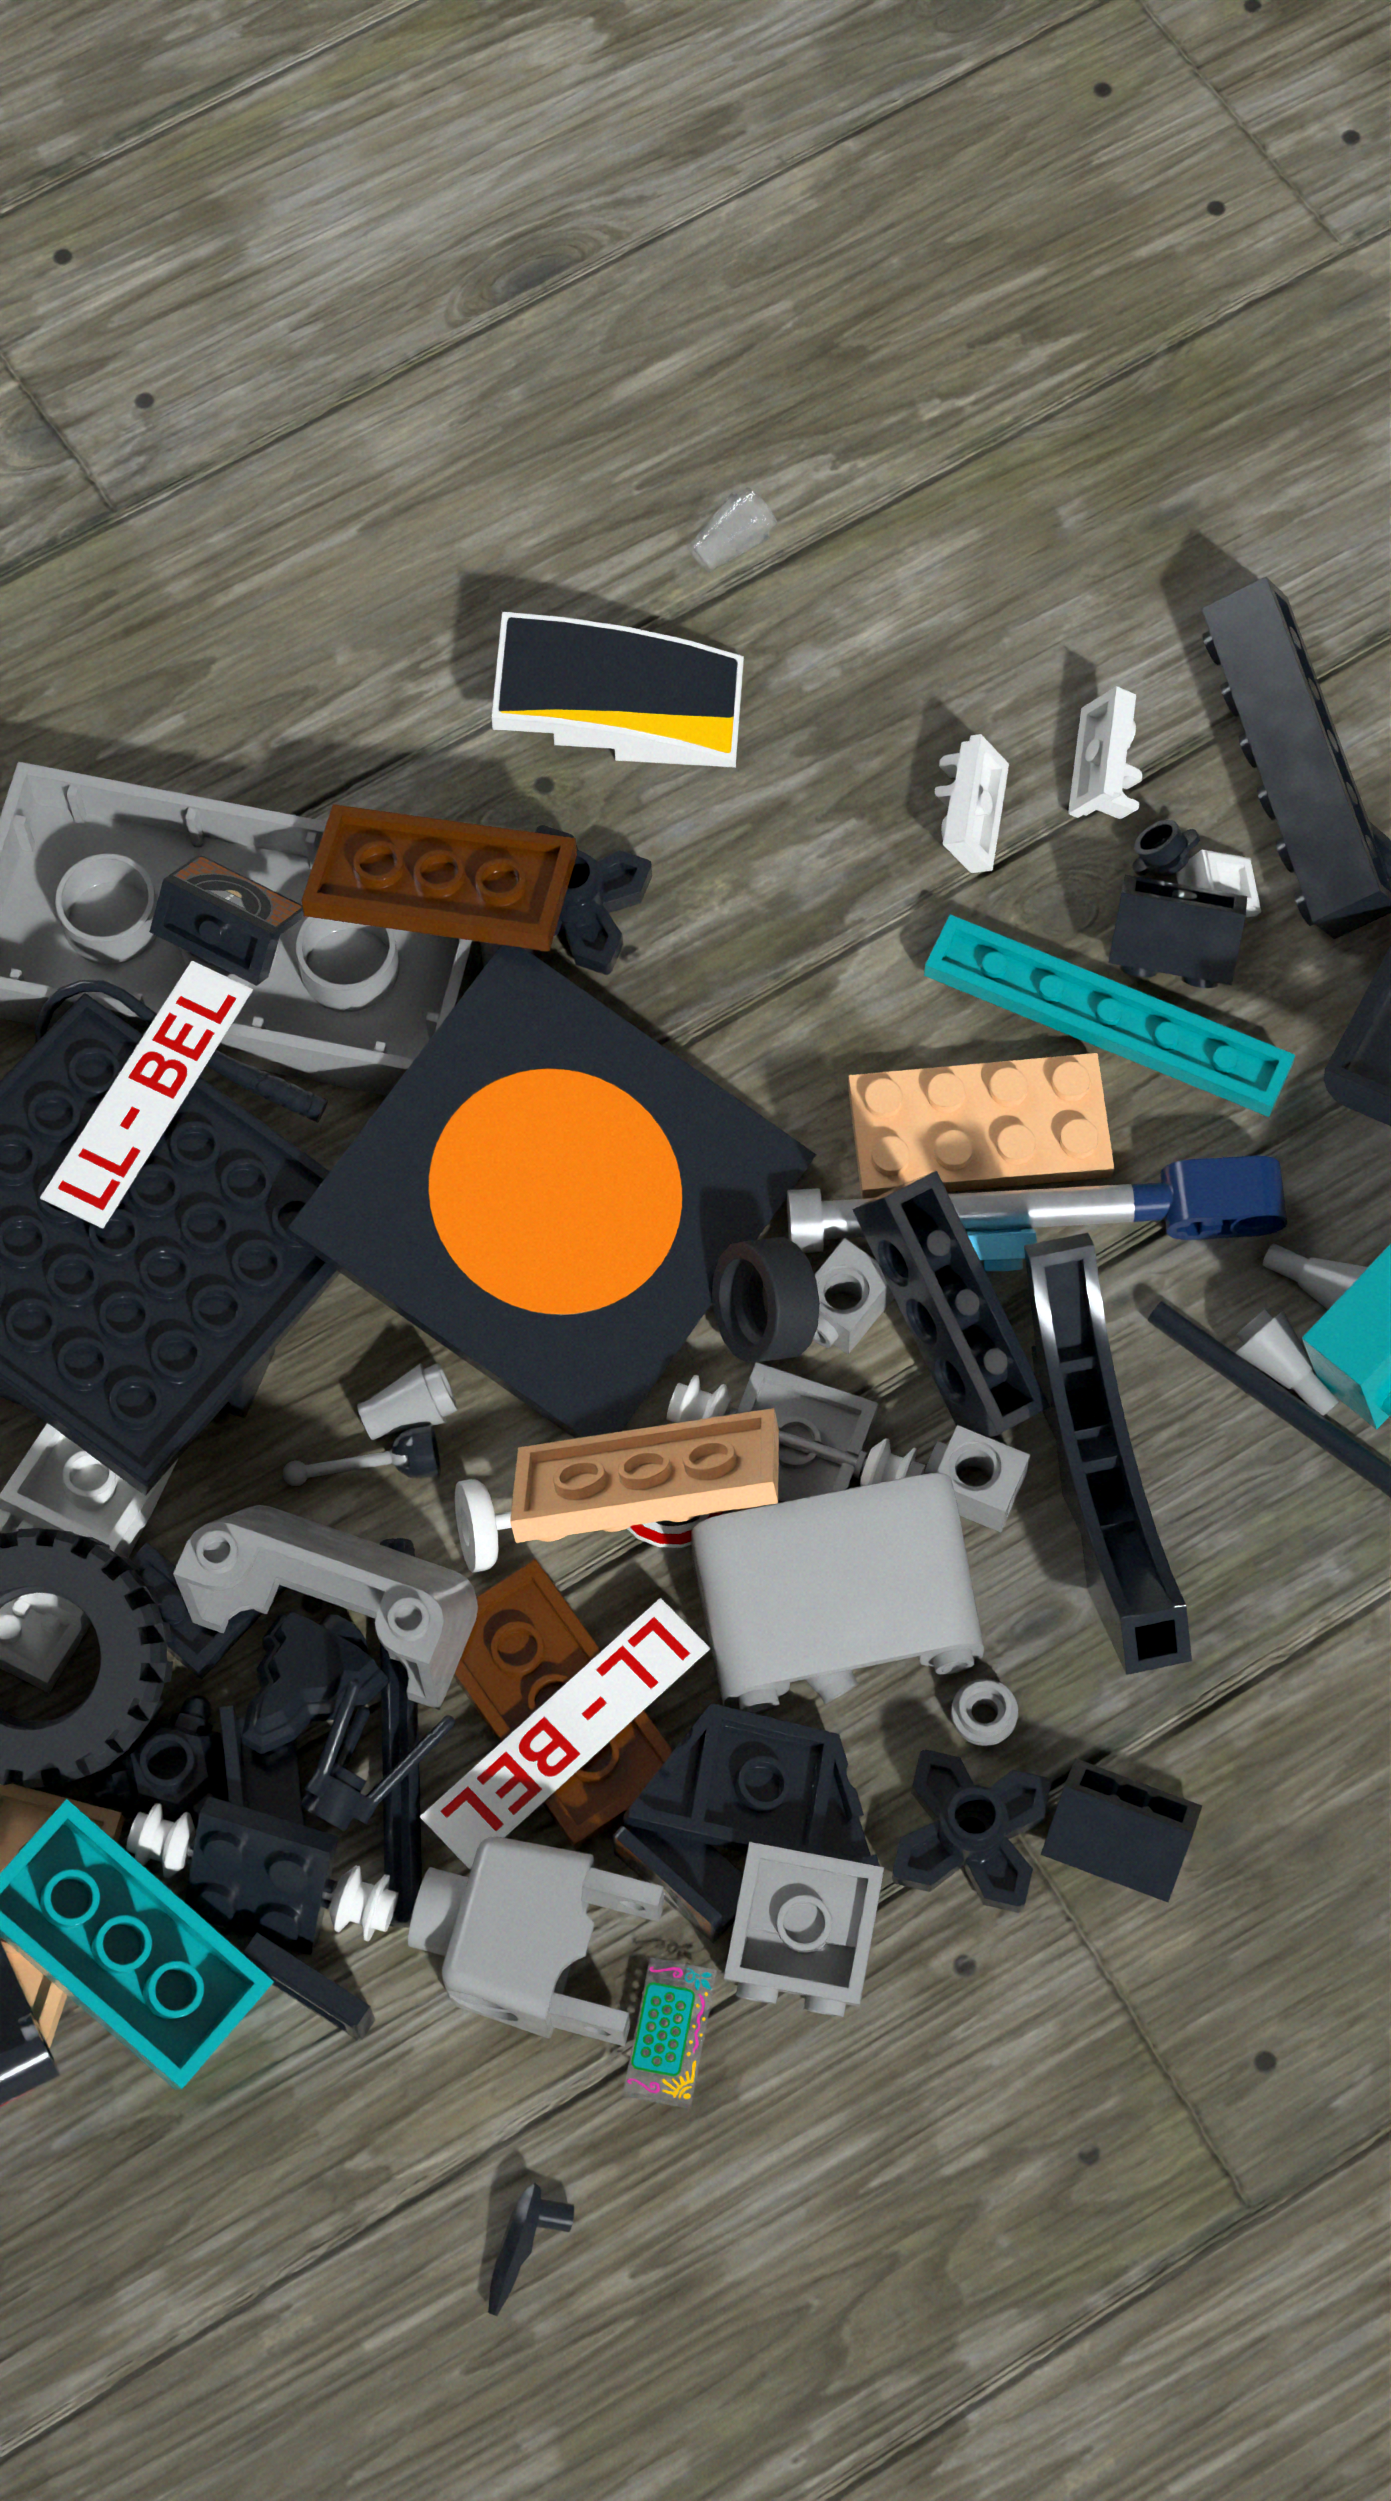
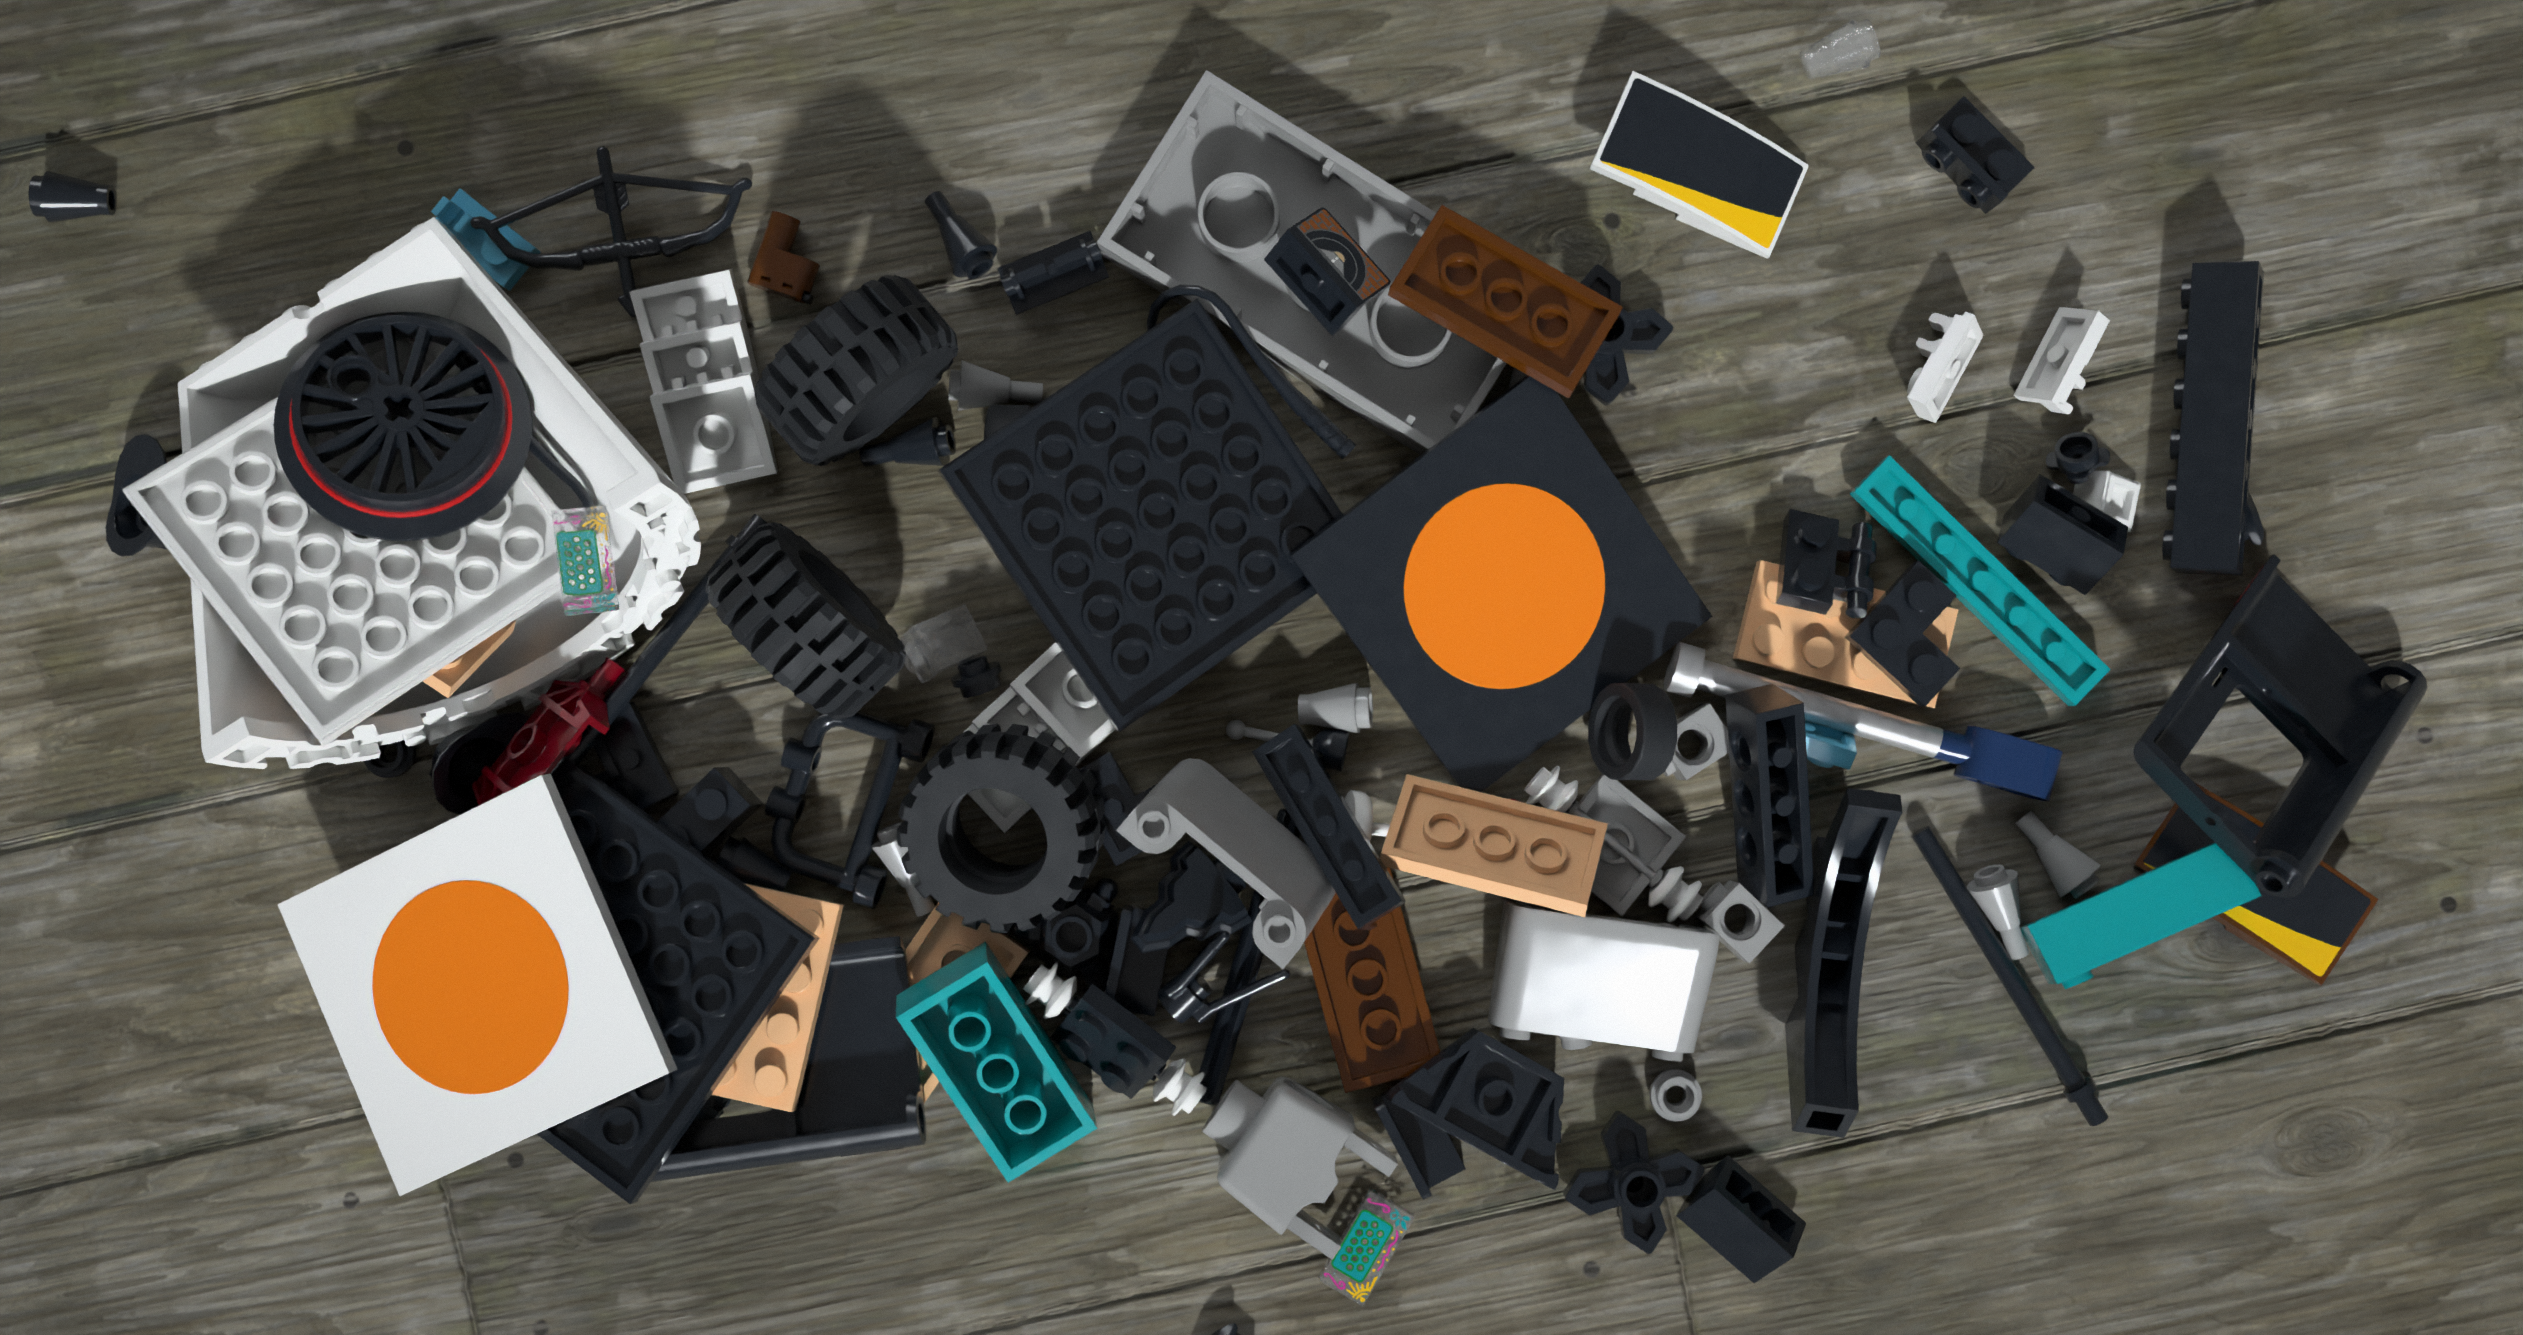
camera: 20 degrees right, 20 degrees up
white sticker [40,961,253,1228] -> none
black tile [243,1933,375,2040] -> none
white sticker [420,1598,711,1869] -> none
light grey plate [724,1842,884,2017] -> none
none -> black panel [1252,724,1406,930]
none -> black plate [1776,509,1877,618]
none -> black plate [1845,561,1960,707]
none -> black bracket [1916,96,2035,214]

